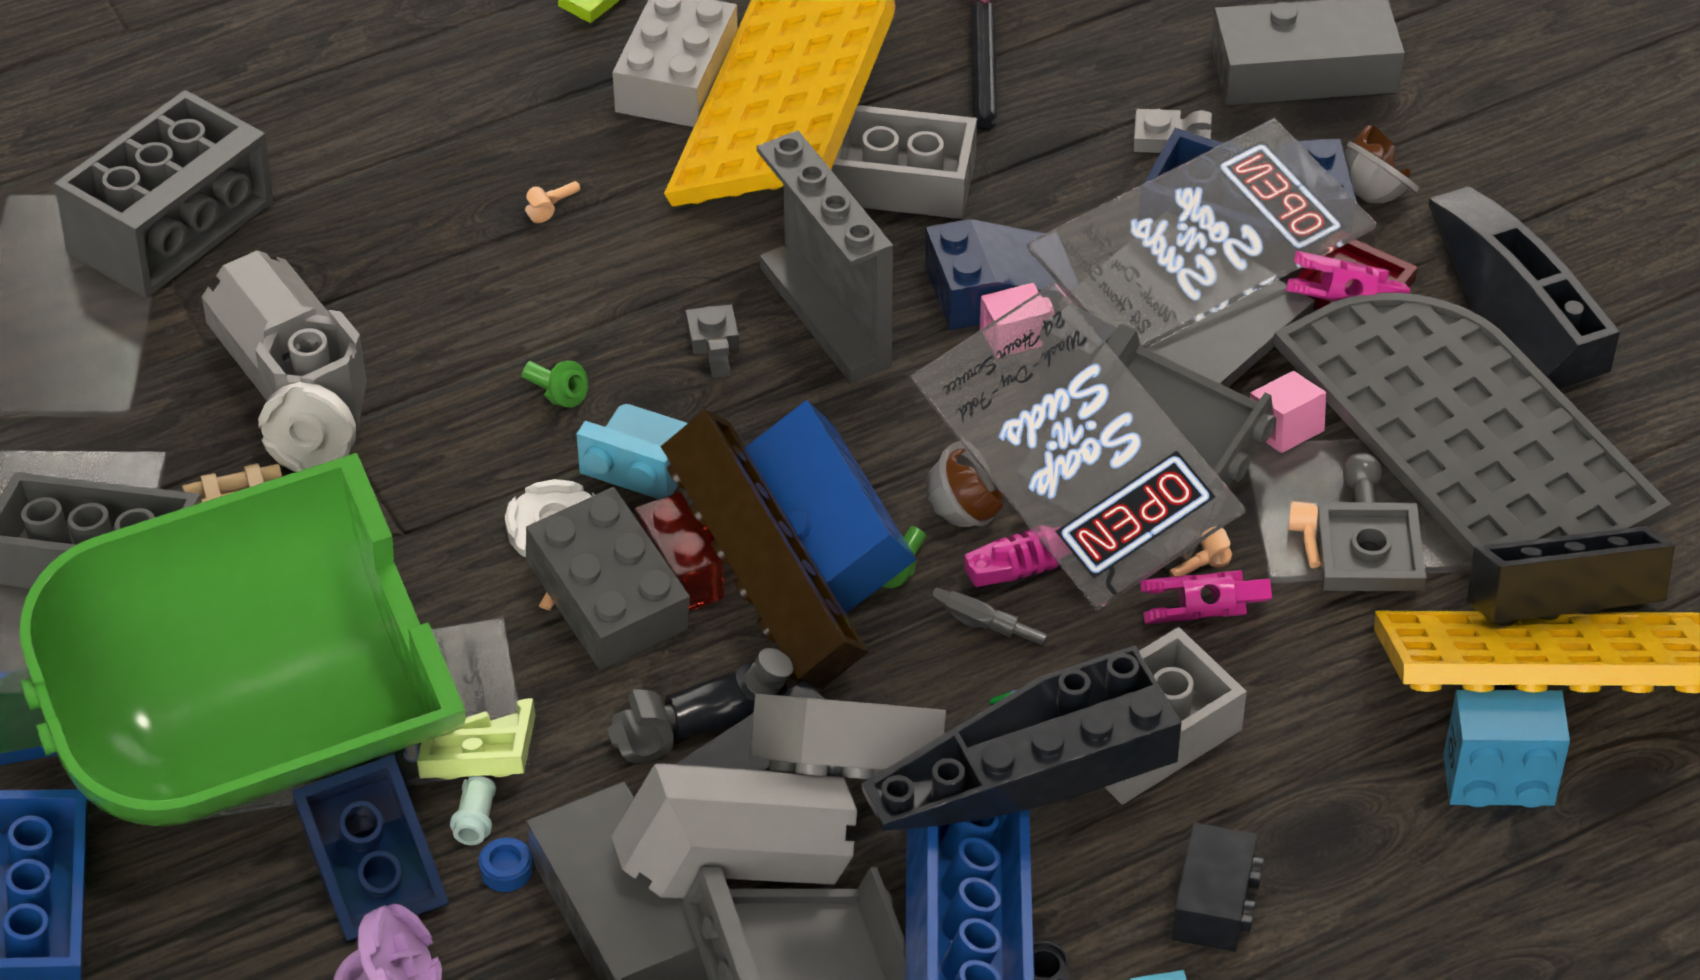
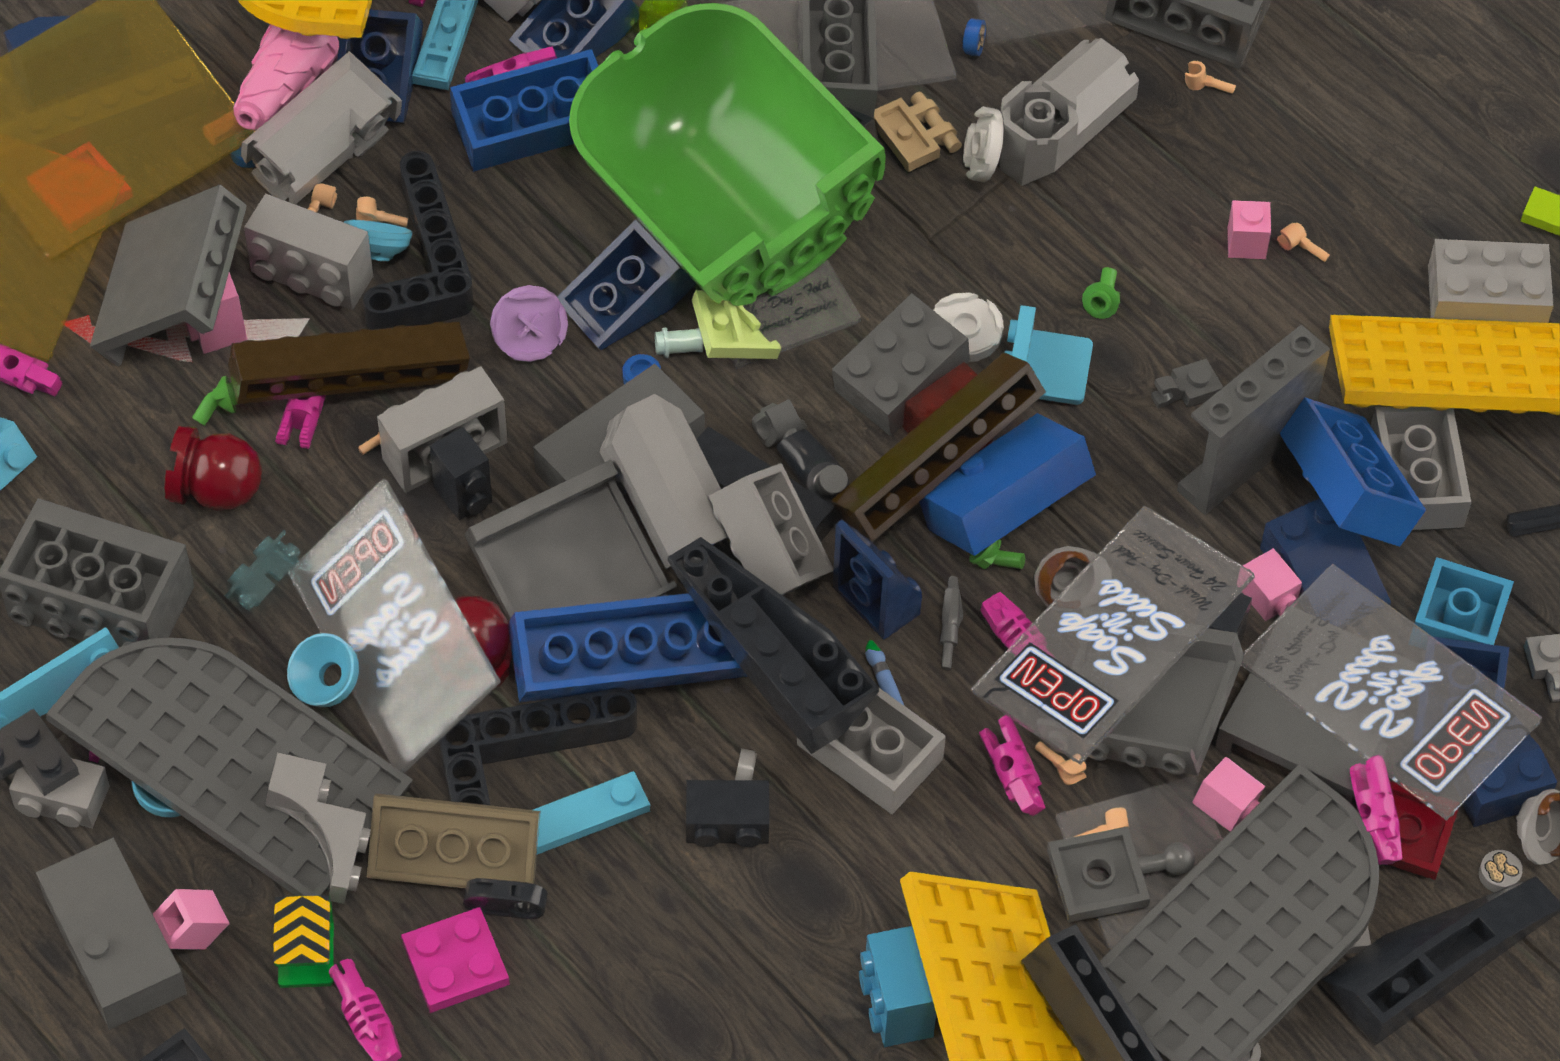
camera: 75 degrees right, 10 degrees up
none -> light grey tile [735,748,757,780]
none -> dark blue slope [833,520,922,640]
none -> blue tile [963,18,986,56]
none -> light nougat hand [1185,61,1236,94]
none -> bright pink brick [1227,201,1271,259]
none -> blue brick [1280,397,1426,547]
none -> dark azure brick [1408,557,1514,652]
none -> tile [1479,850,1523,892]

